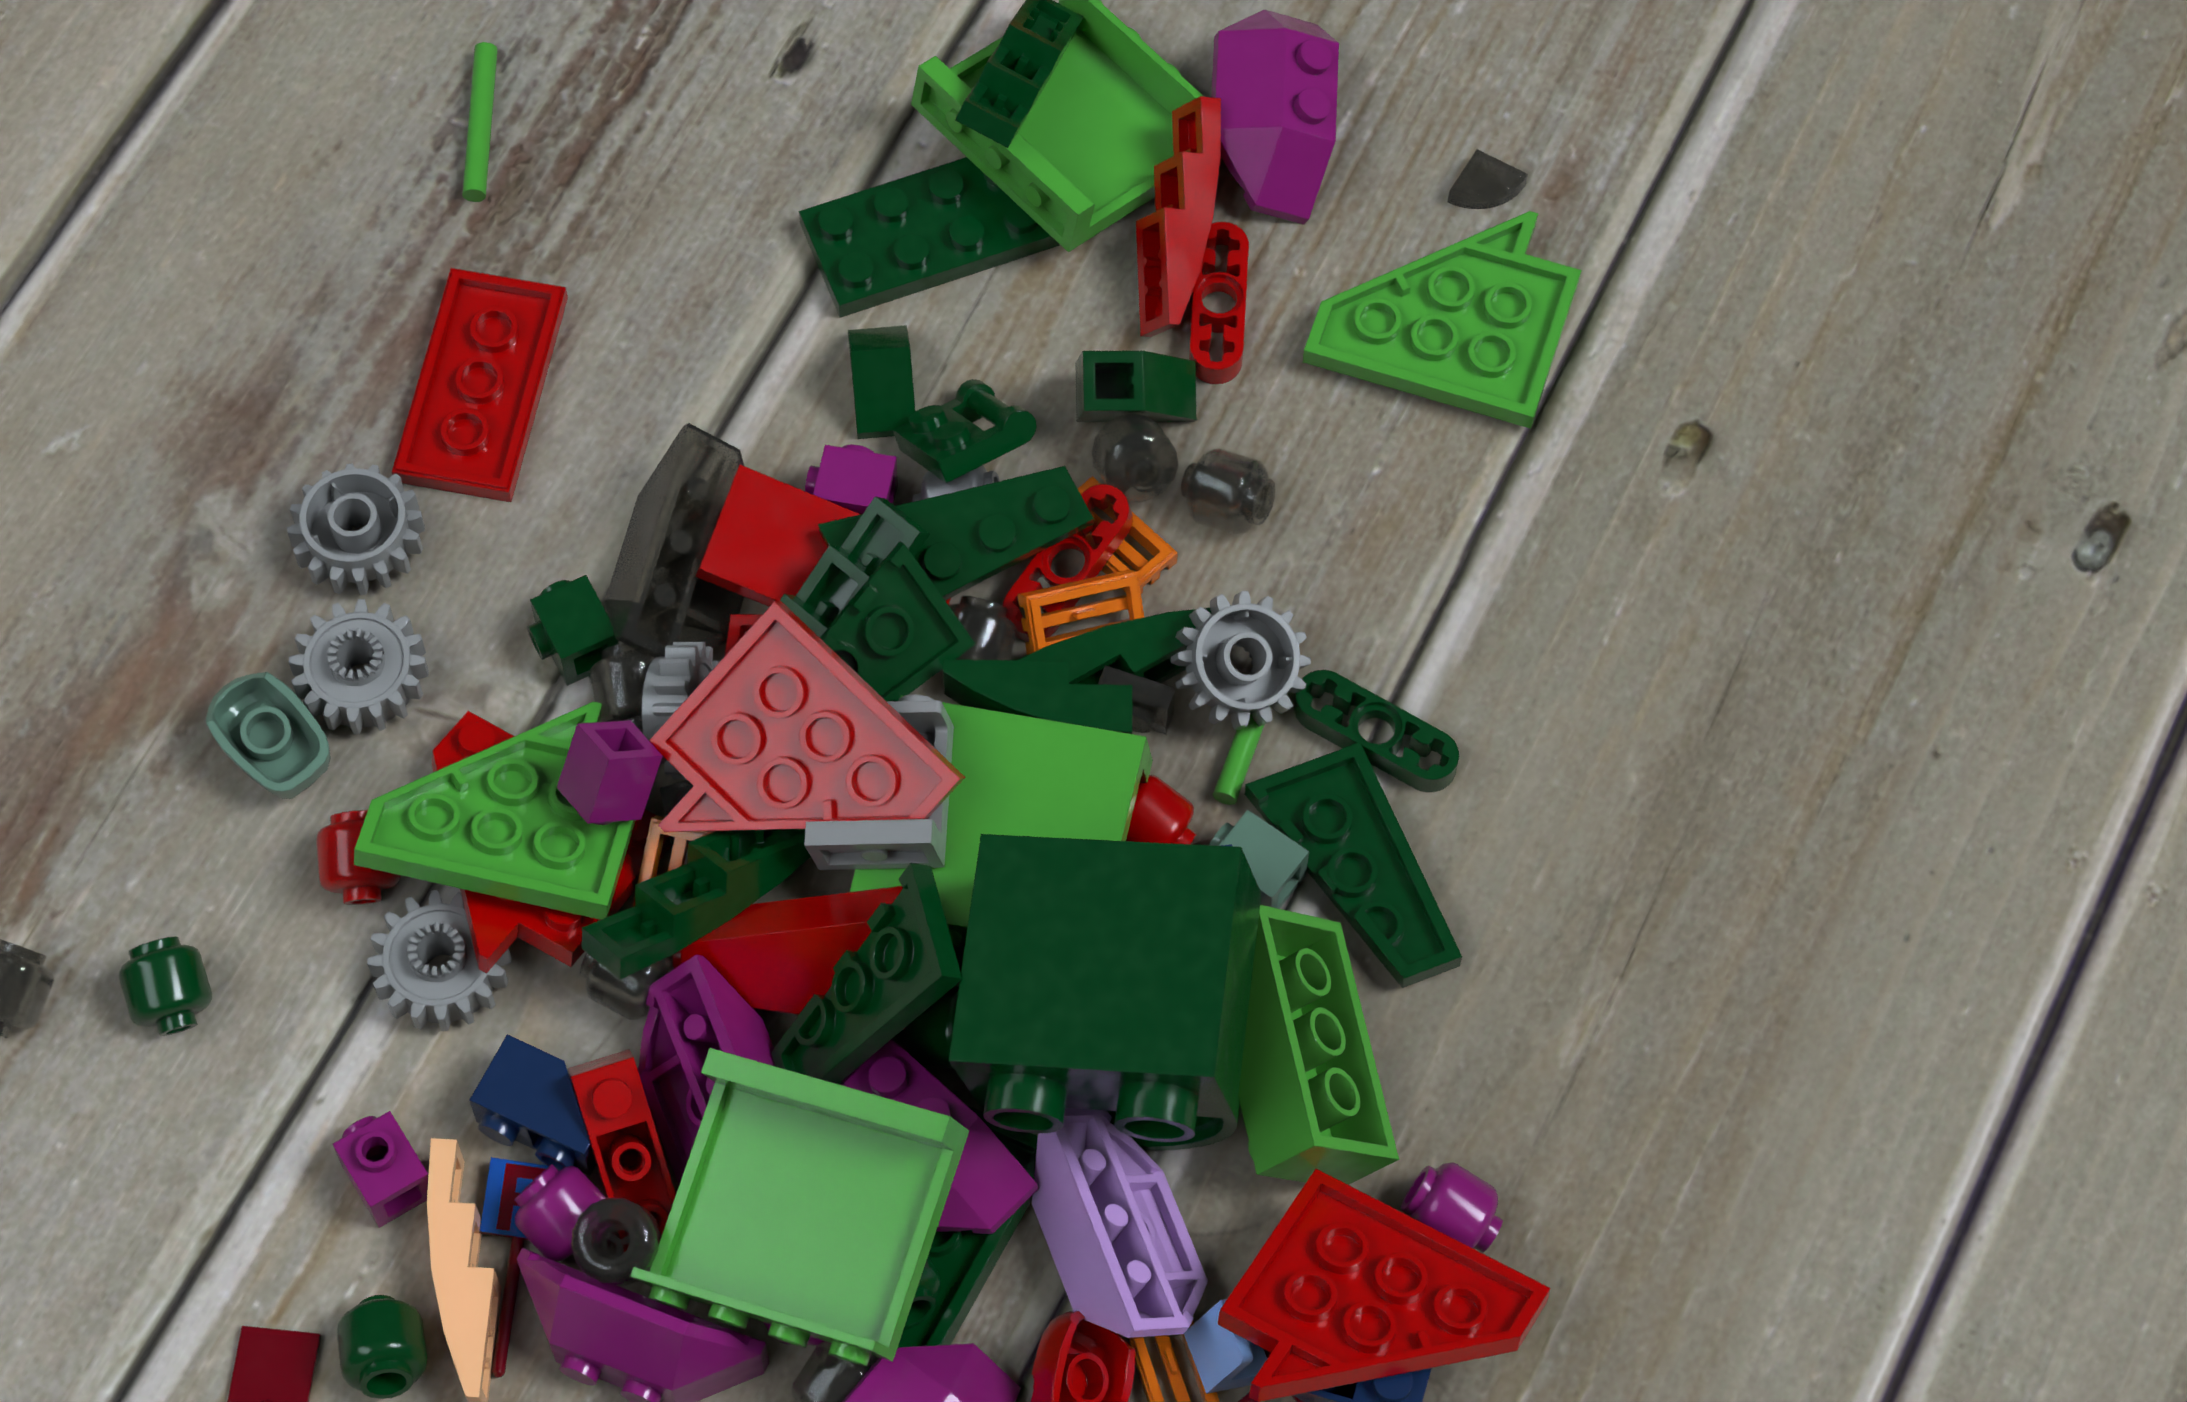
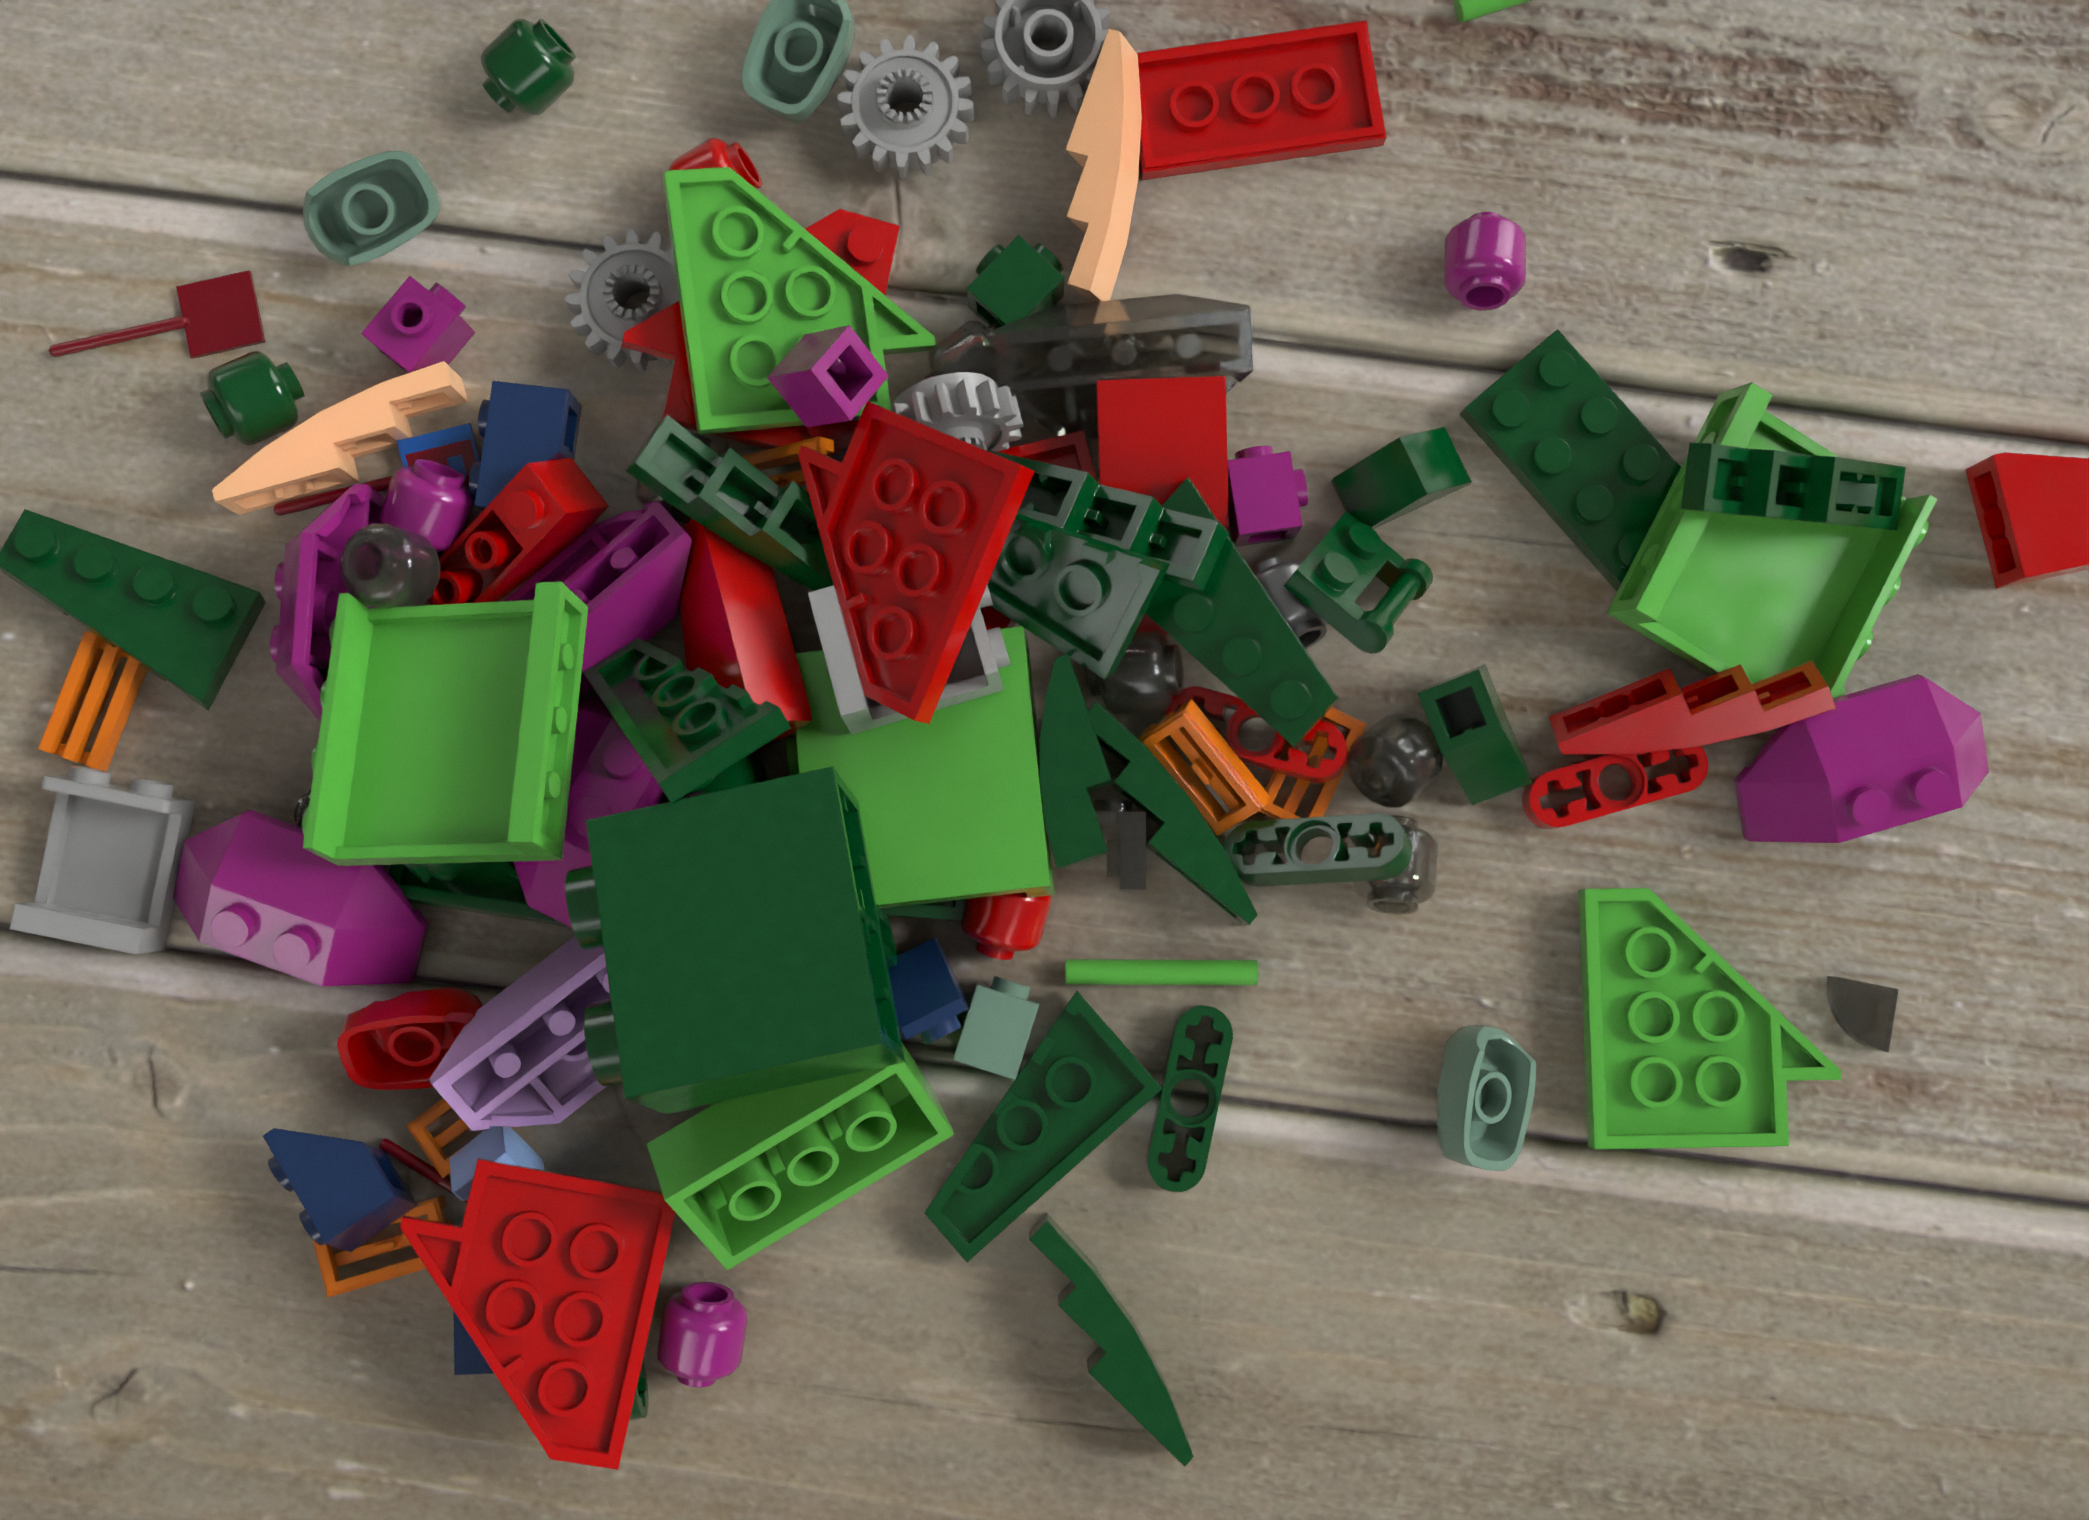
camera: 70 degrees right, 20 degrees up
light grey gear [1171,591,1311,730] -> none
none -> sand green piece [303,151,441,266]
none -> dark green slope [1029,1213,1194,1467]
none -> light nougat slope [1066,29,1142,306]
none -> dark green beam [1223,813,1413,887]
none -> sand green piece [1436,1025,1536,1171]
none -> magenta head [1444,212,1526,311]

